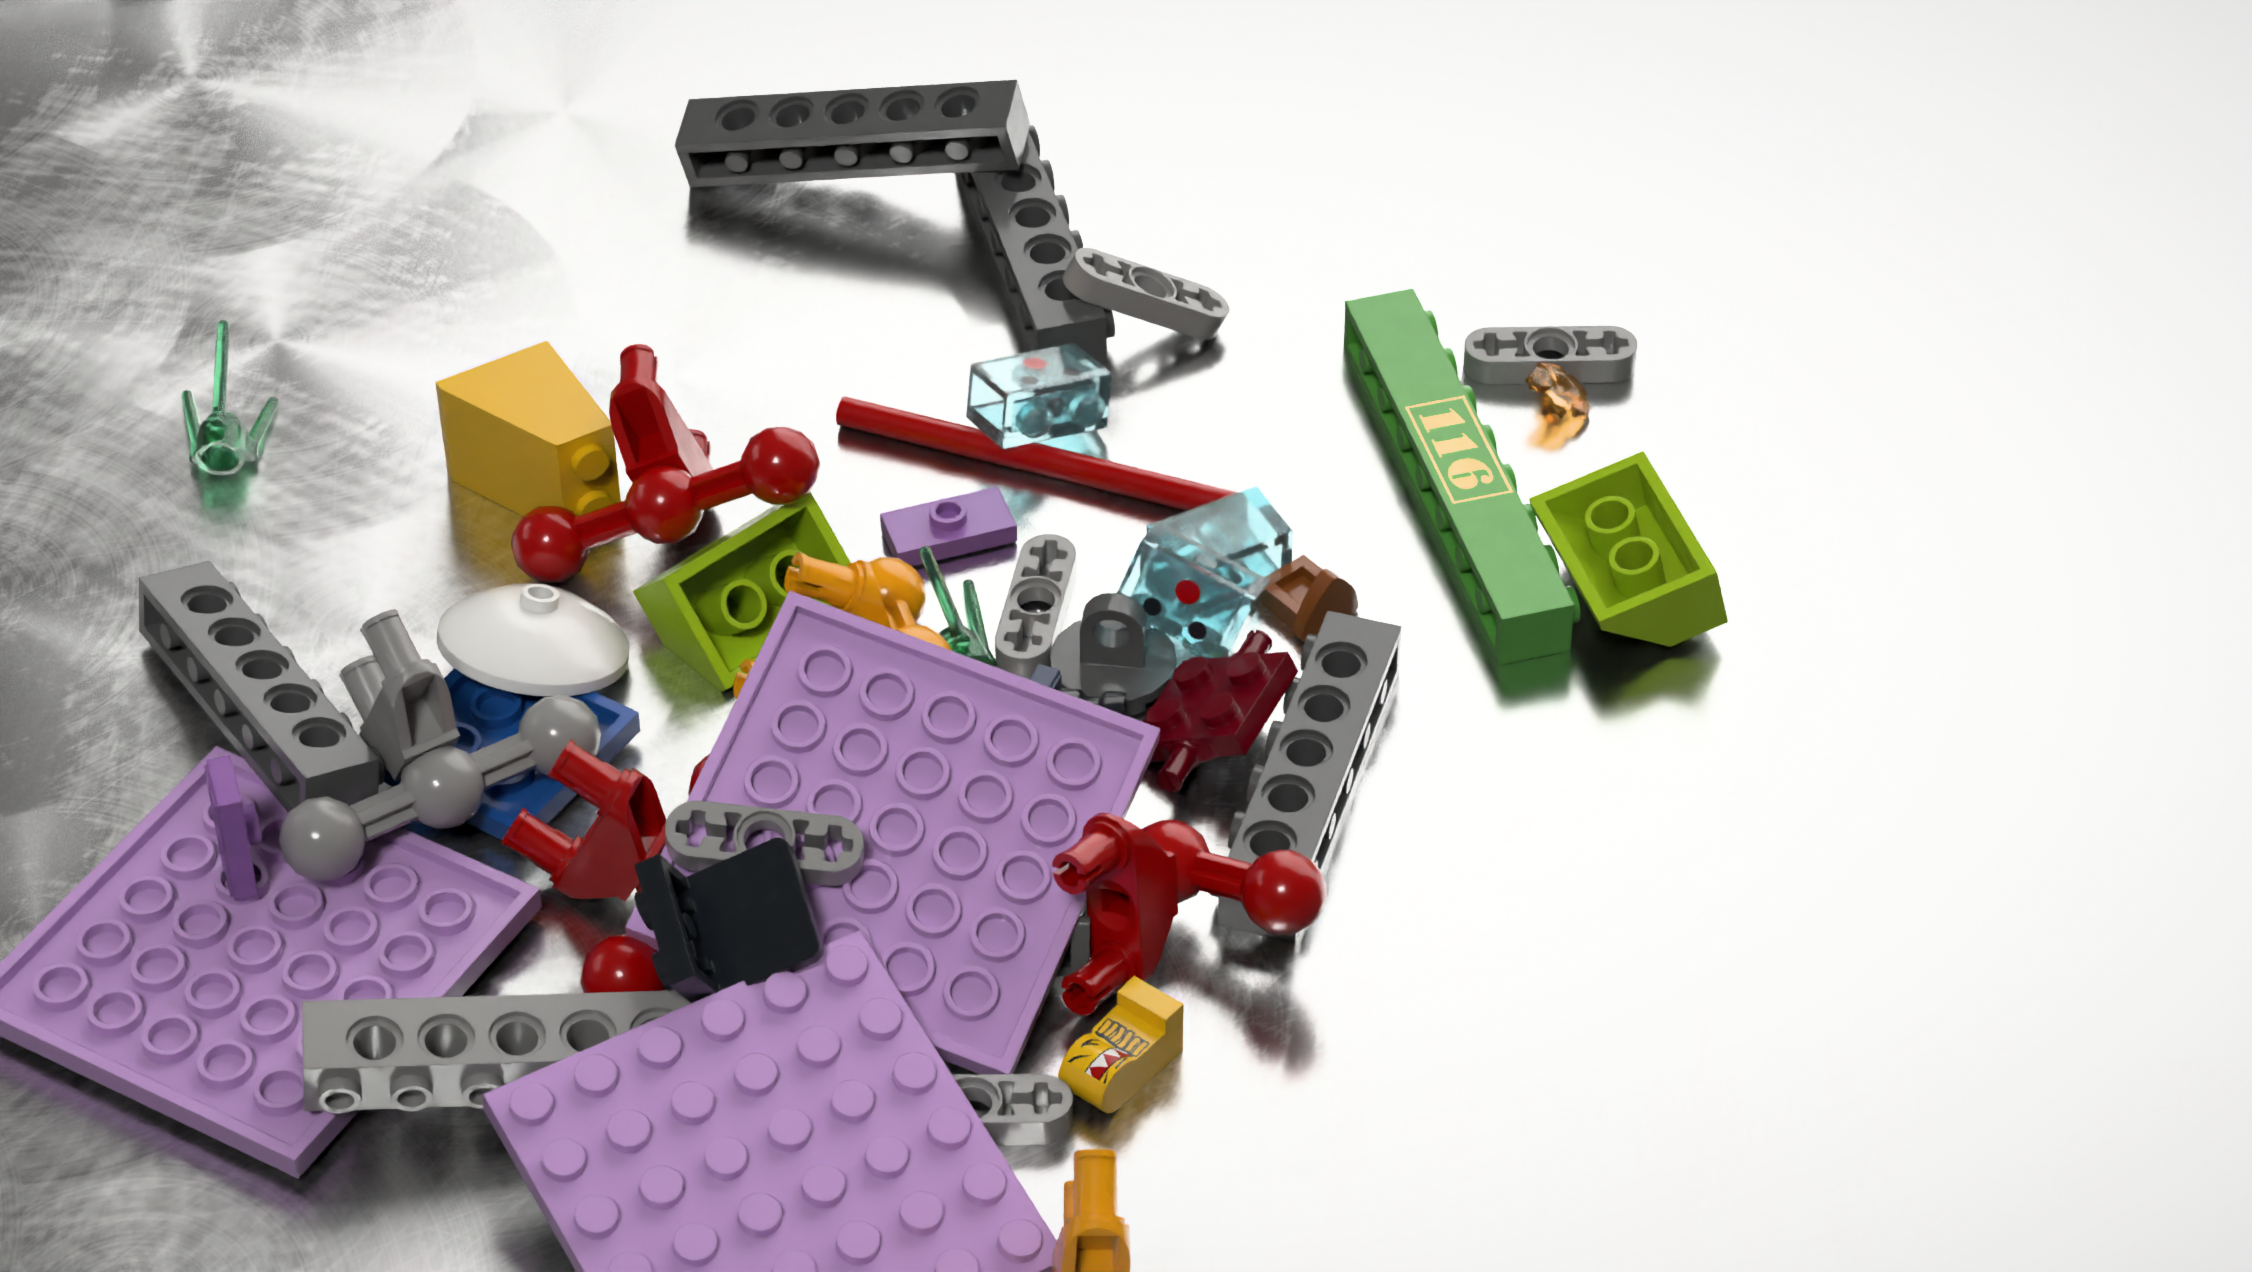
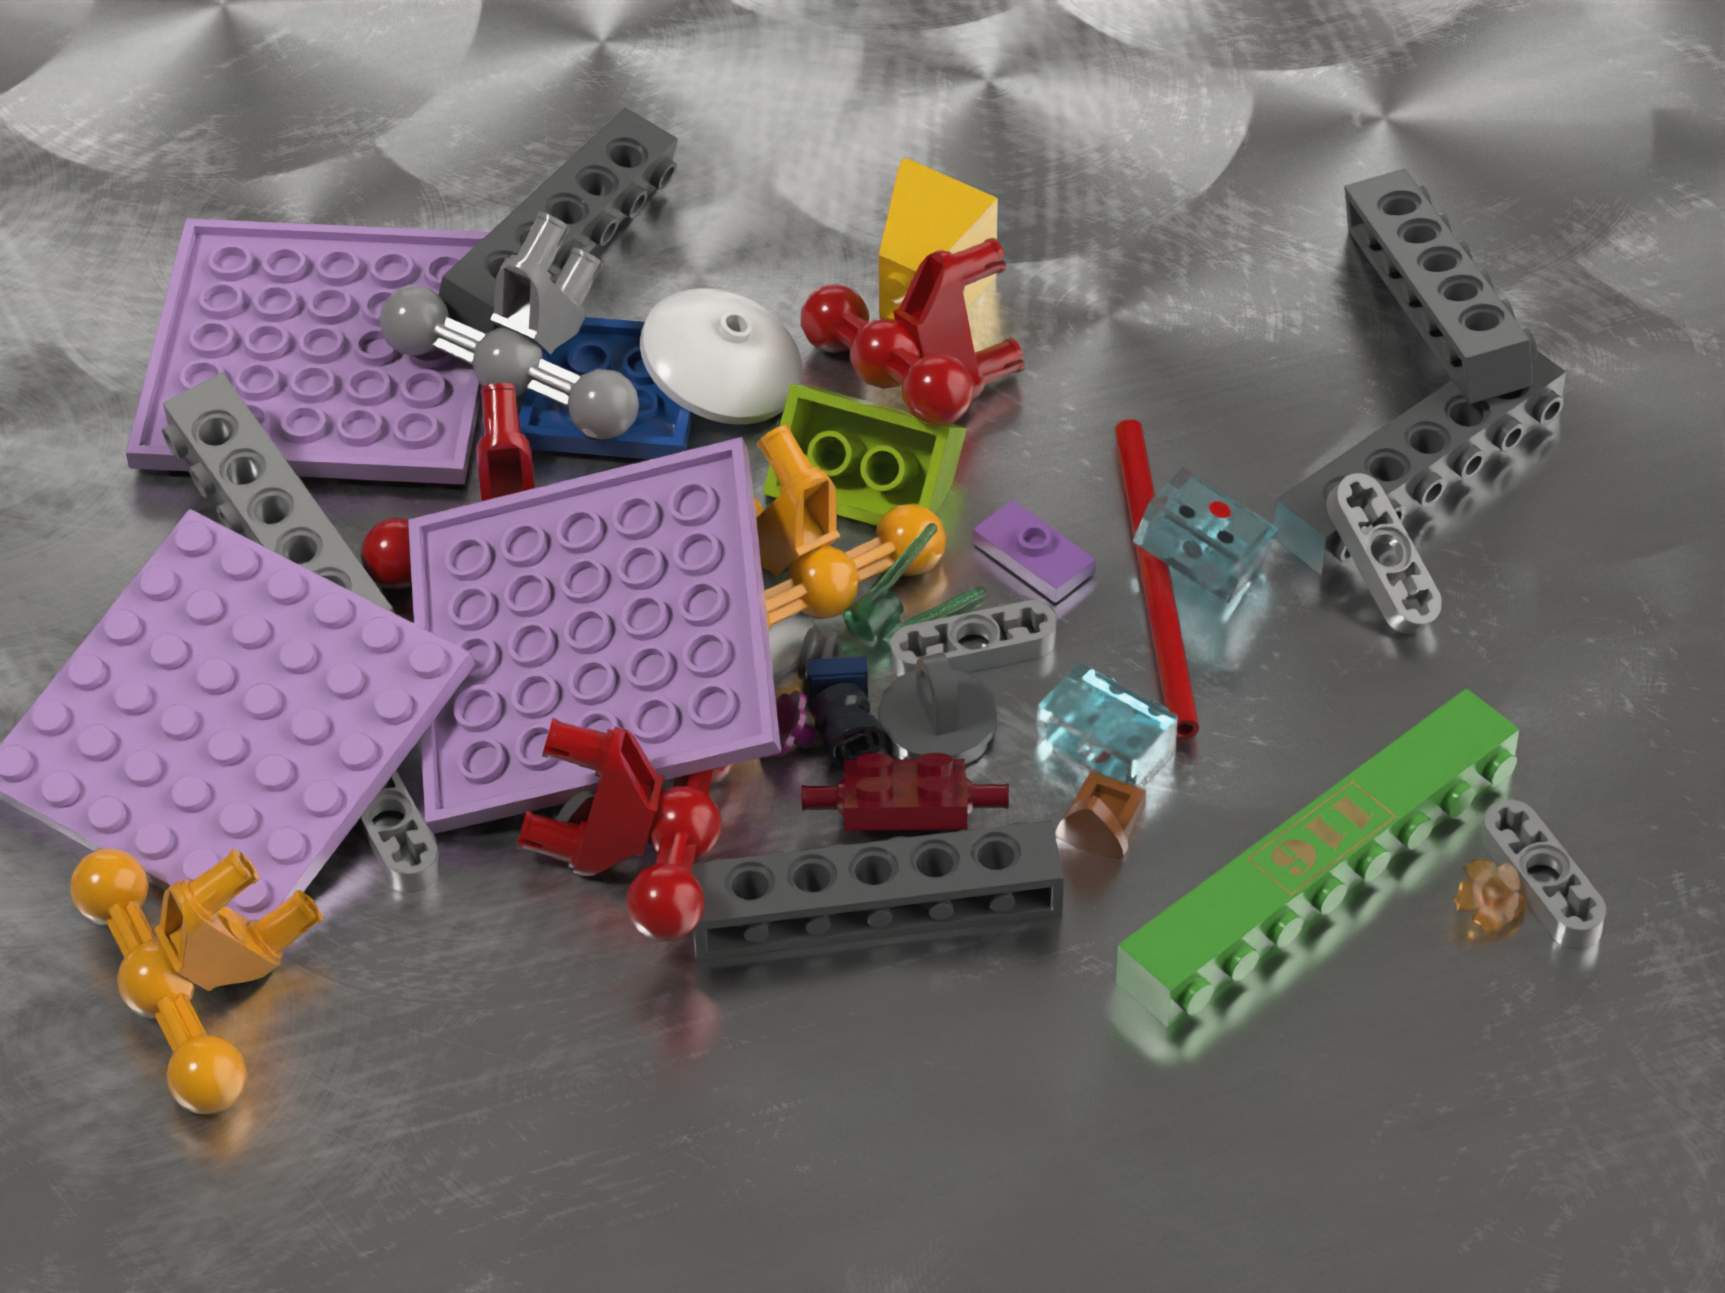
camera: 65 degrees right, 5 degrees up
clear green plant [181,320,279,476] -> none
medium lavender plate [204,755,262,901] -> none
black bracket [634,837,824,1003] -> none
light grey beam [665,800,864,886] -> none
yellow leg [1058,976,1184,1114] -> none
clear light blue brick [1117,522,1271,658] -> none
lime slope [1529,451,1728,647] -> none

